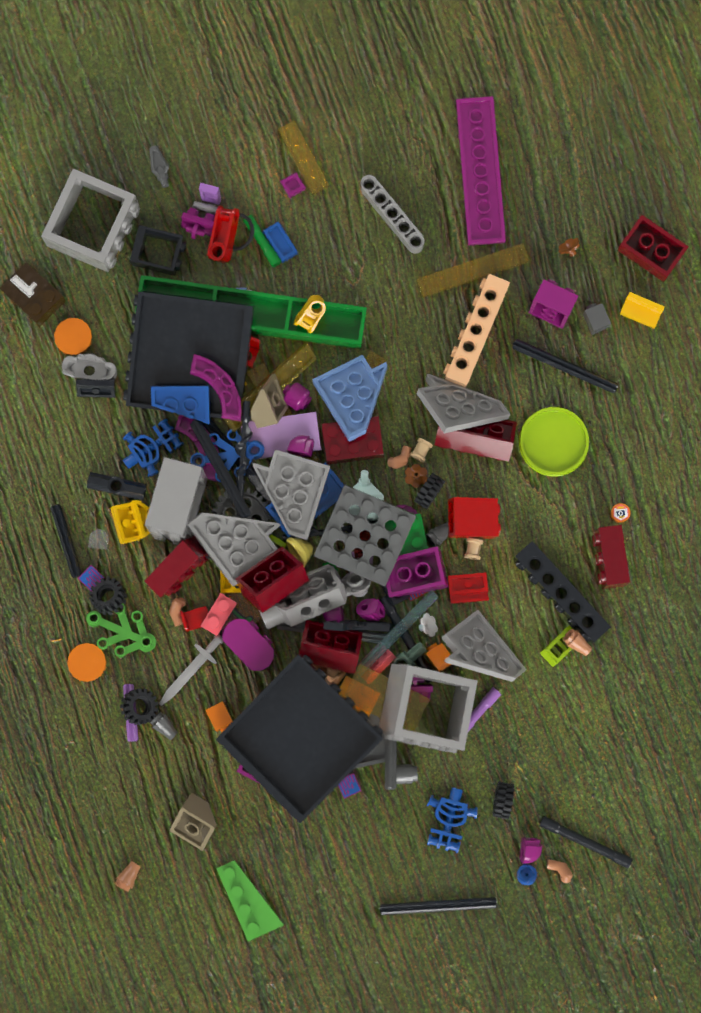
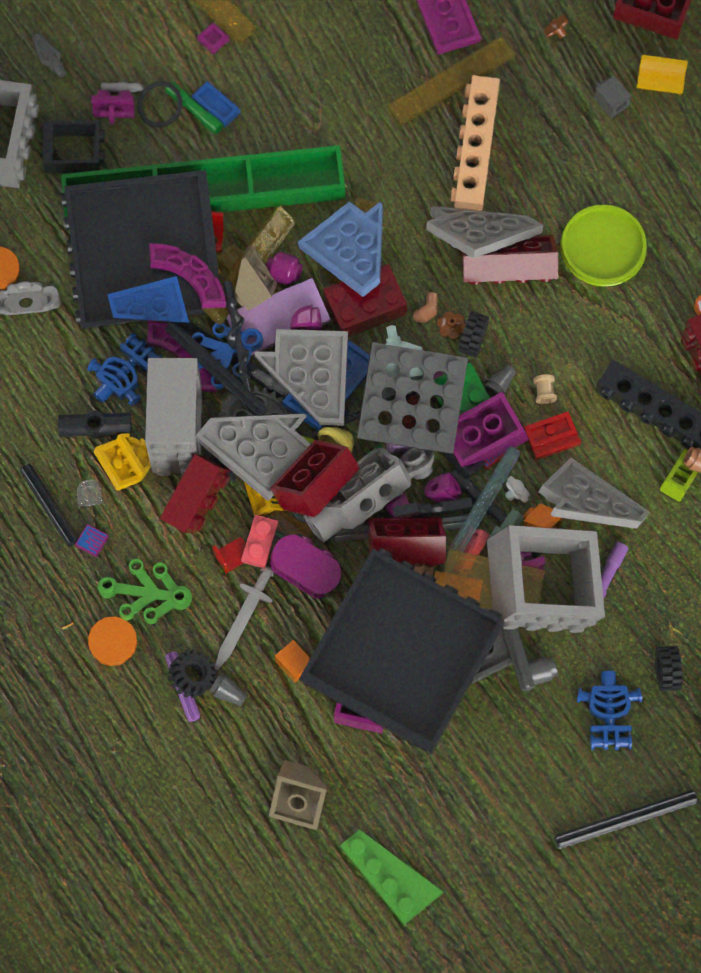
camera: 15 degrees left, 10 degrees down
black plate [76,379,116,398] -> none
black tyre [89,577,127,615] -> none
nougat cone [115,861,141,892] -> none
nougat arm [169,597,186,627] -> none
medium lavender tile [199,183,221,205] -> none
red piece [207,205,240,263] -> none
yellow piece [294,295,326,334] -> none
tile [338,773,362,799] -> none
light grey beam [360,175,424,254] -> none
tan bush [409,438,433,463] -> none
red brick [448,497,501,539] -> none
black axle [512,339,618,393] -> none
magenta brick [529,279,578,329] -> none

